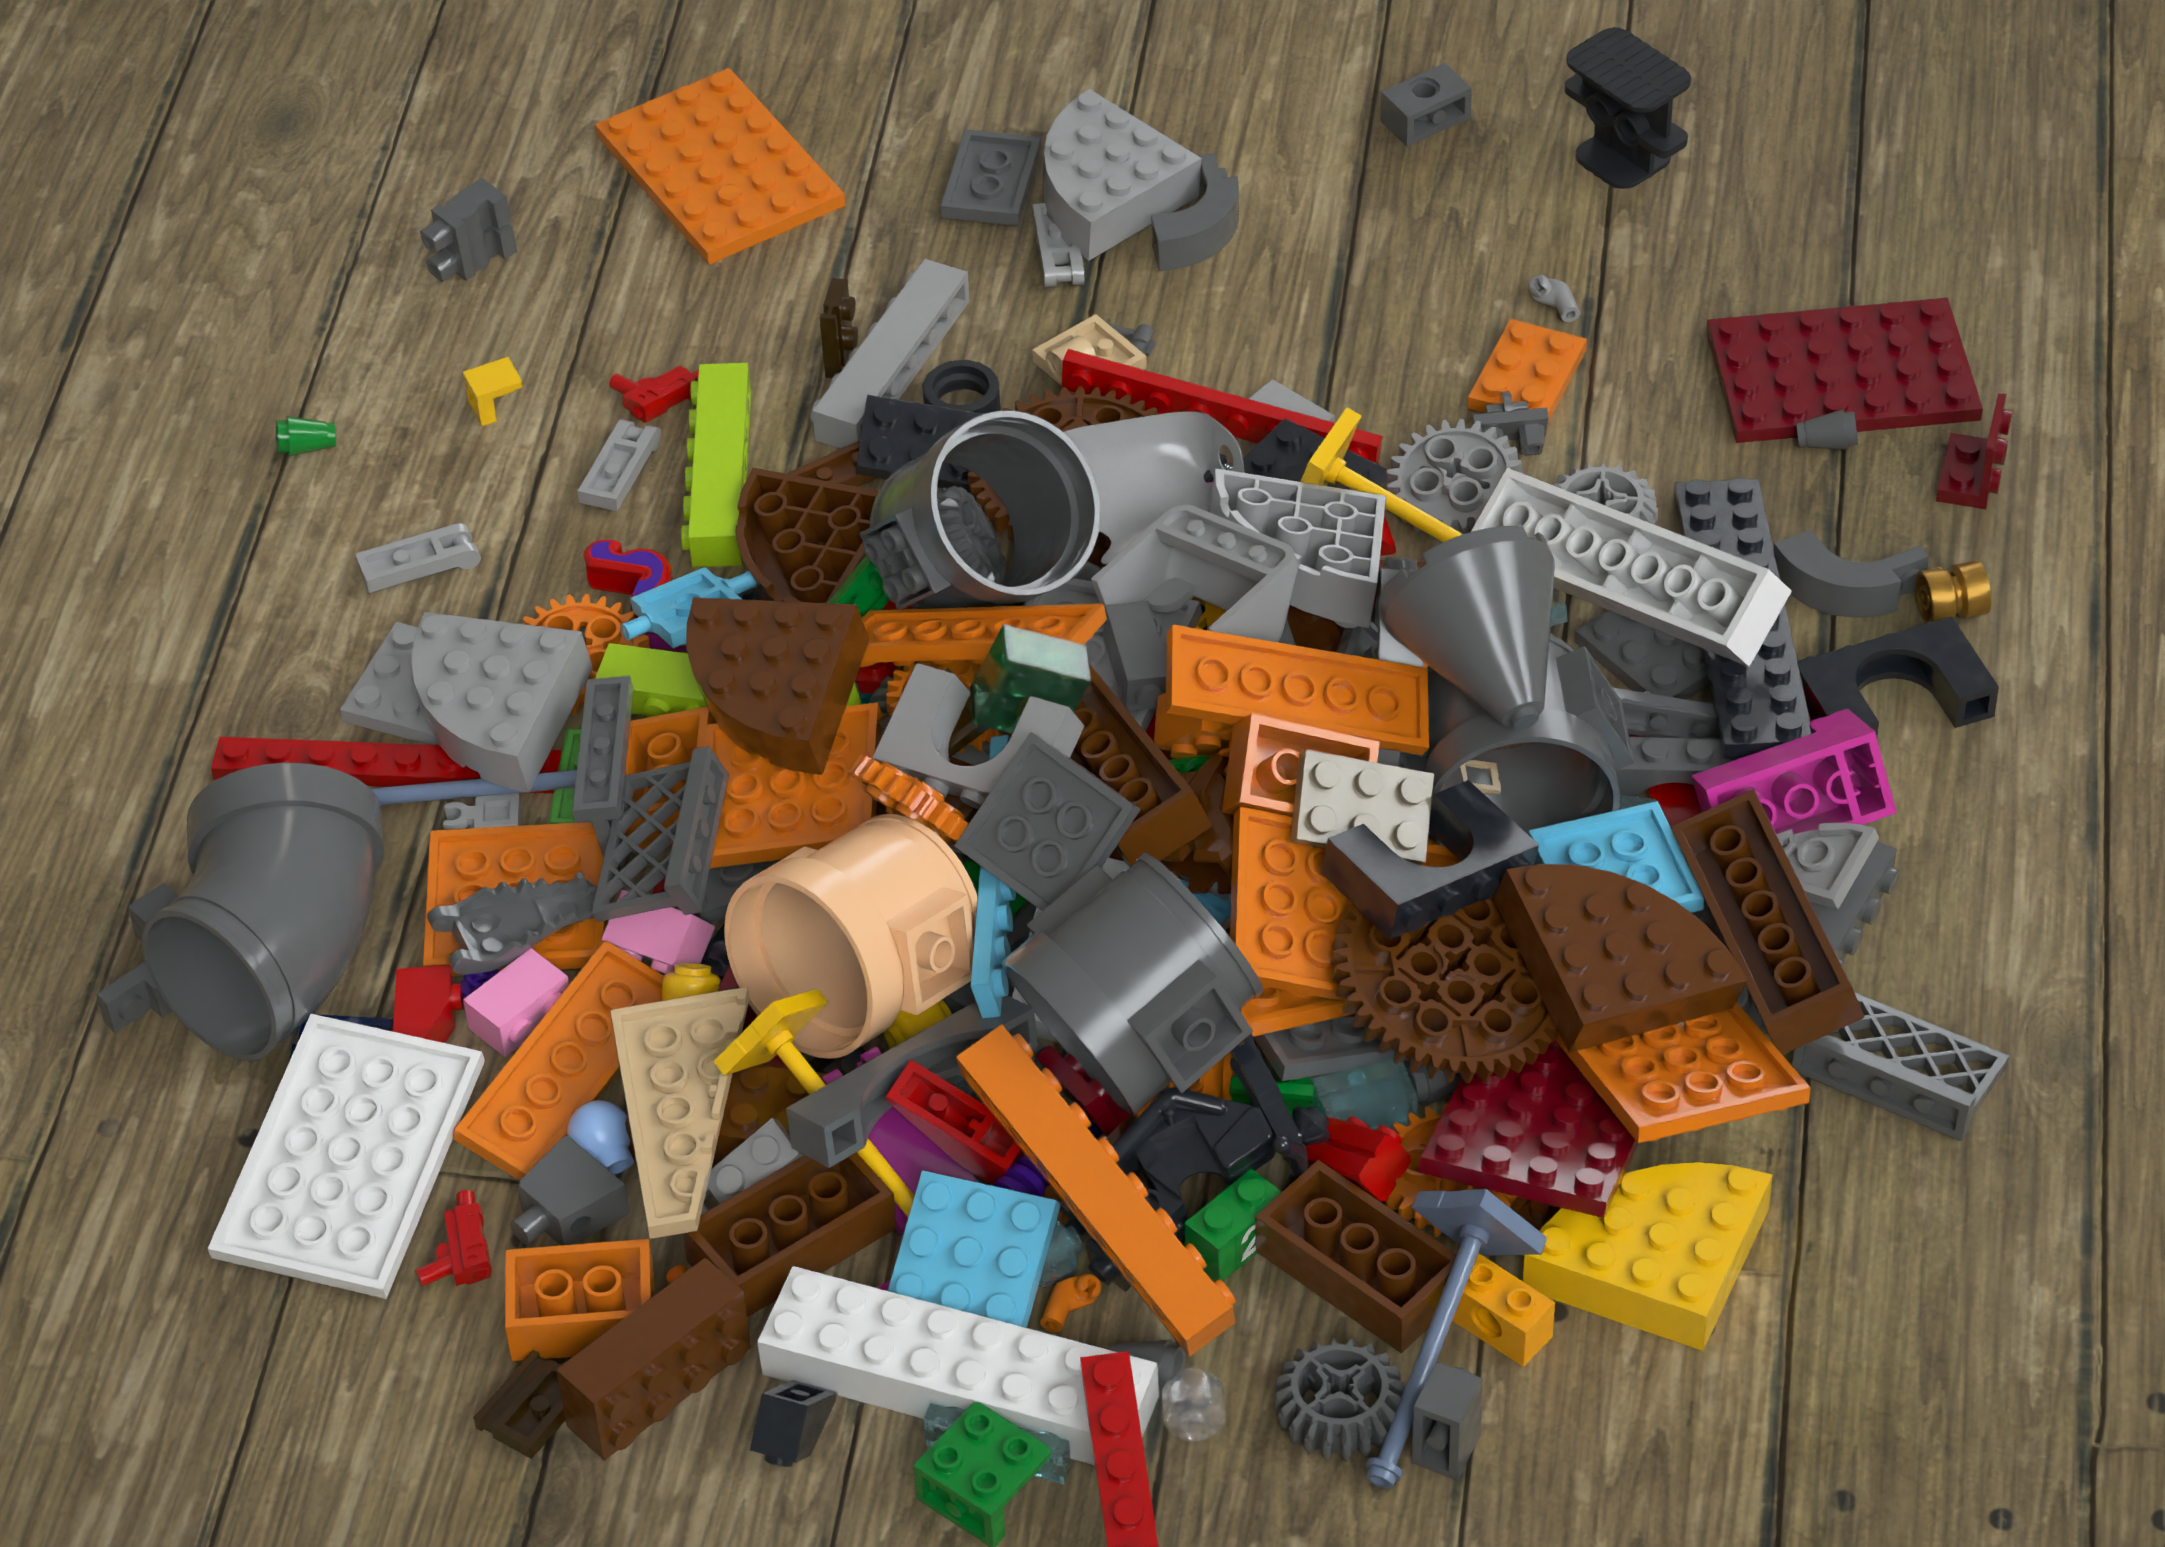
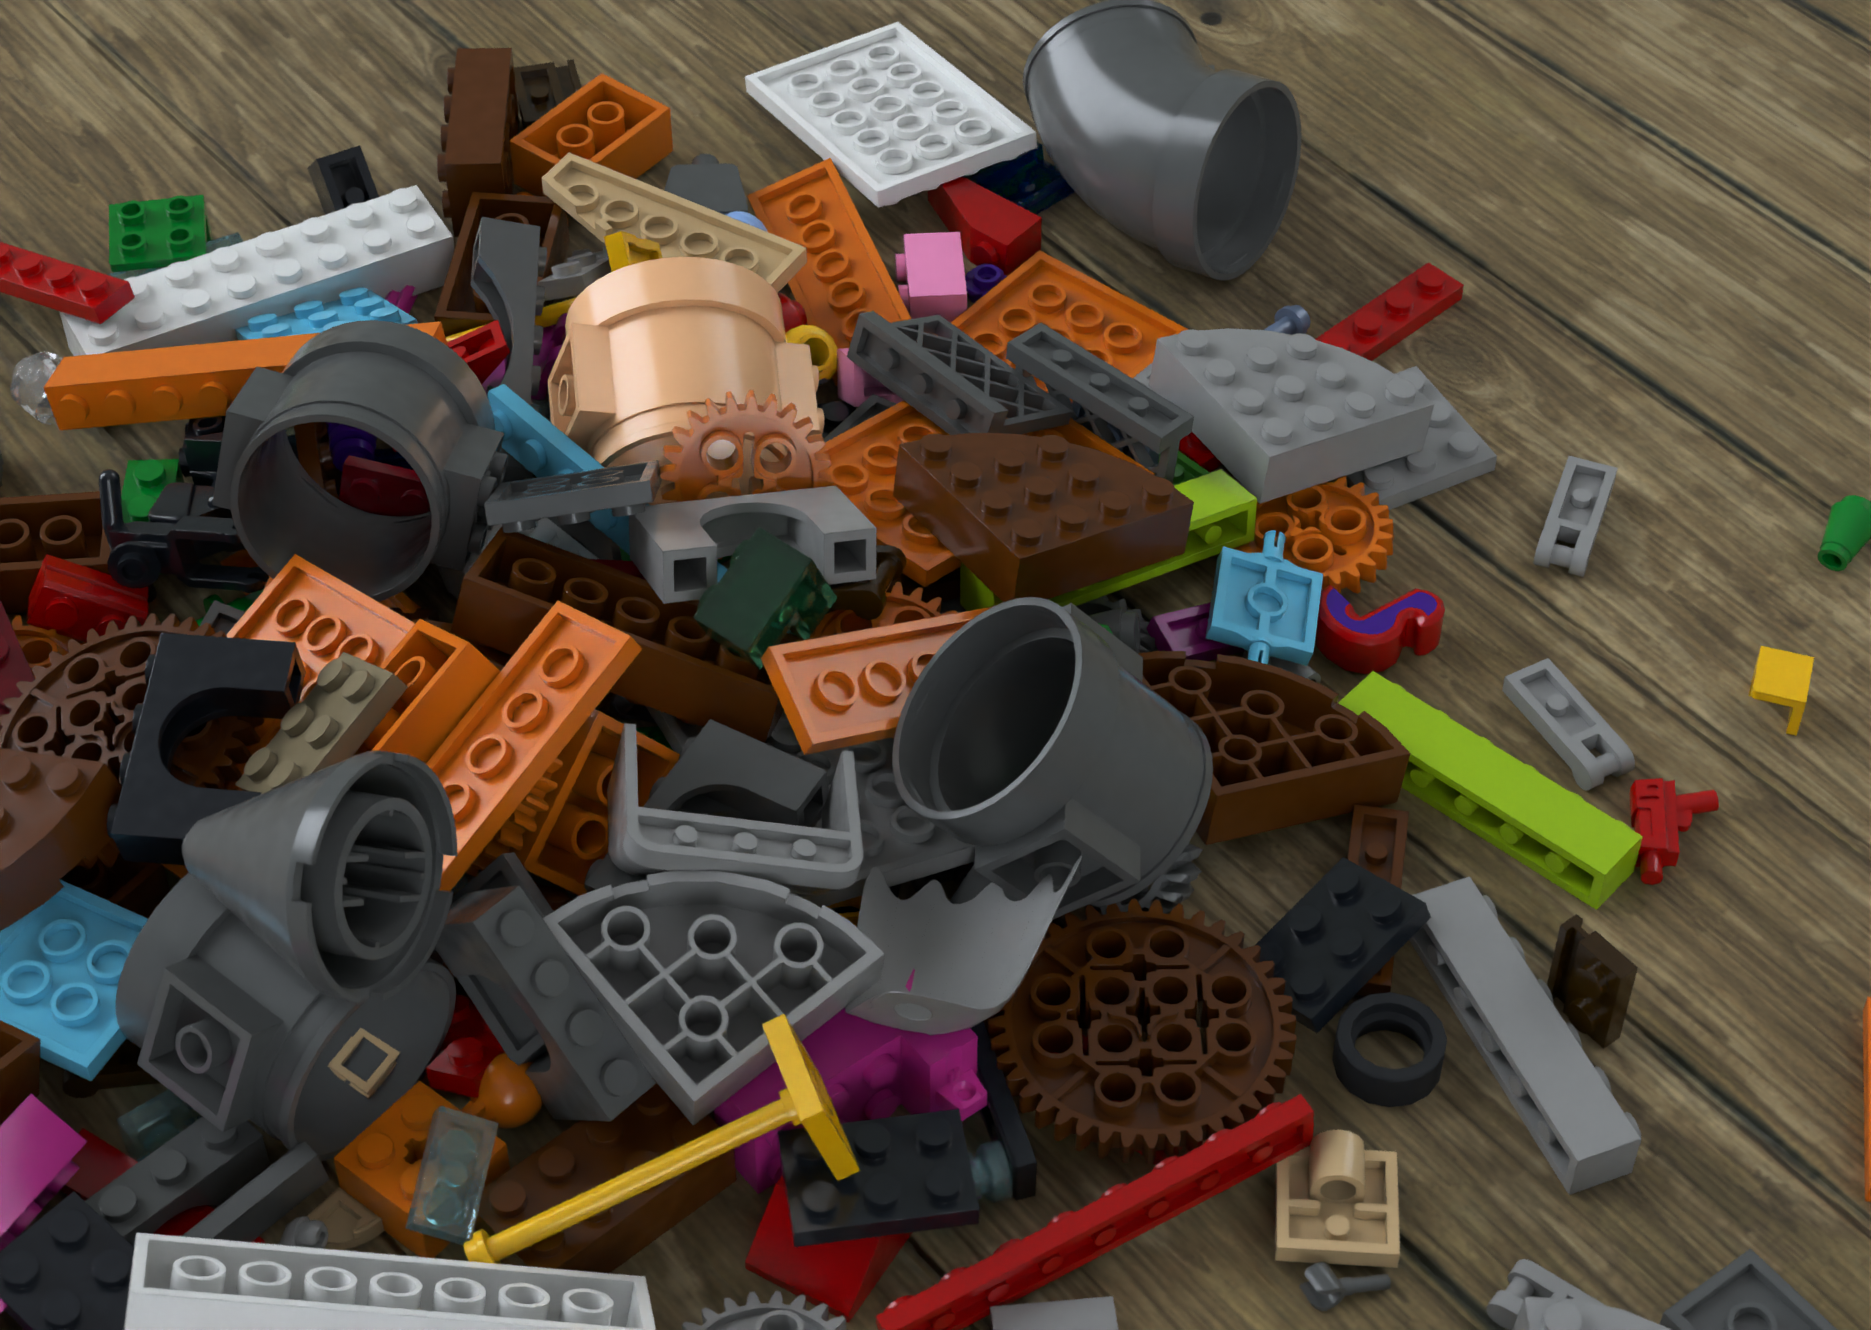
camera: 130 degrees right, 0 degrees up
red piece [415,1190,492,1287] -> none
dark grey animal [427,872,597,974] -> none

